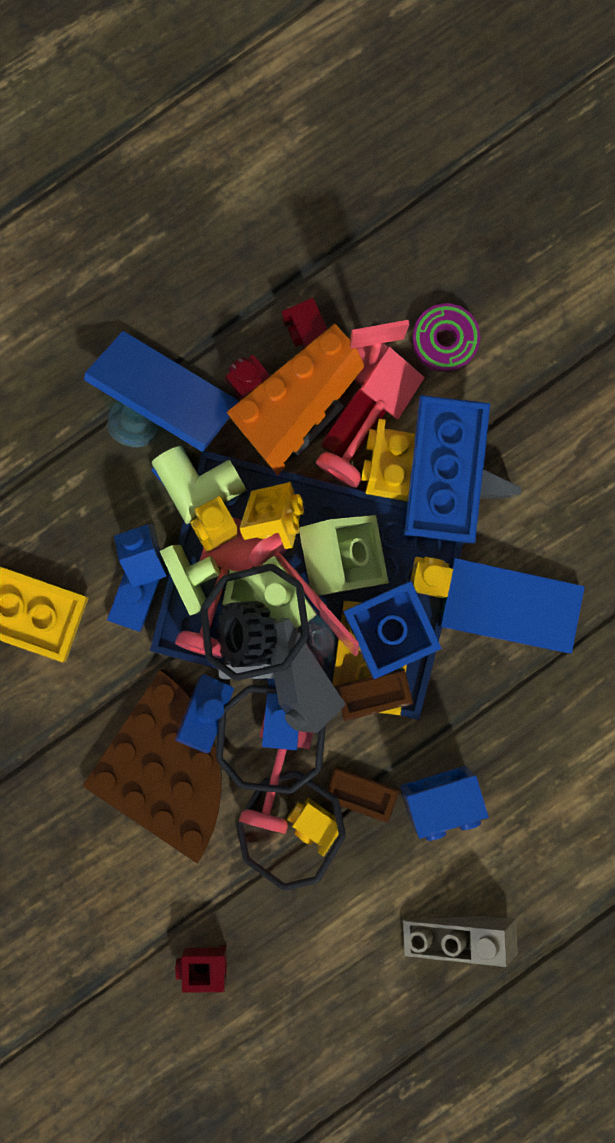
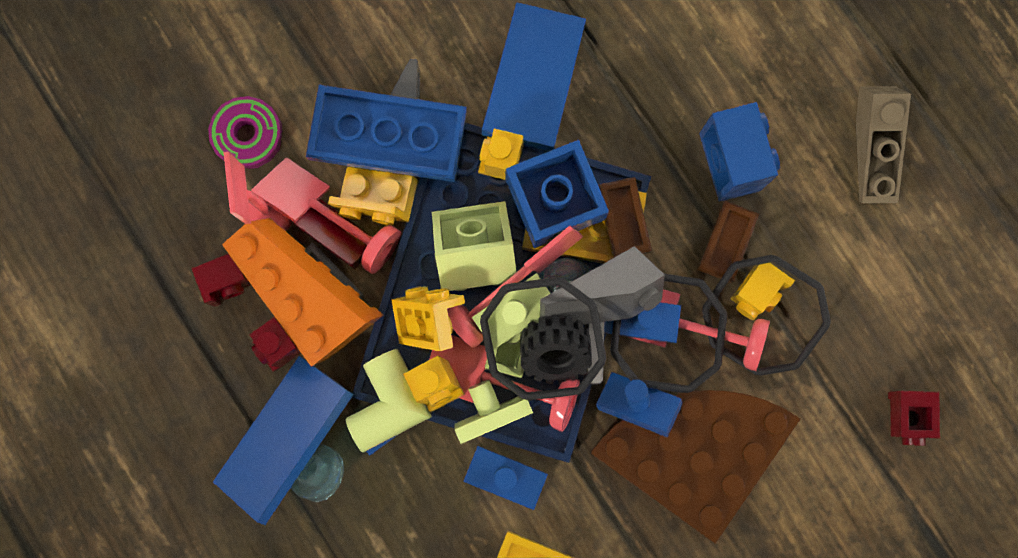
camera: 80 degrees left, 5 degrees down
blue slope [114,524,167,588] -> none

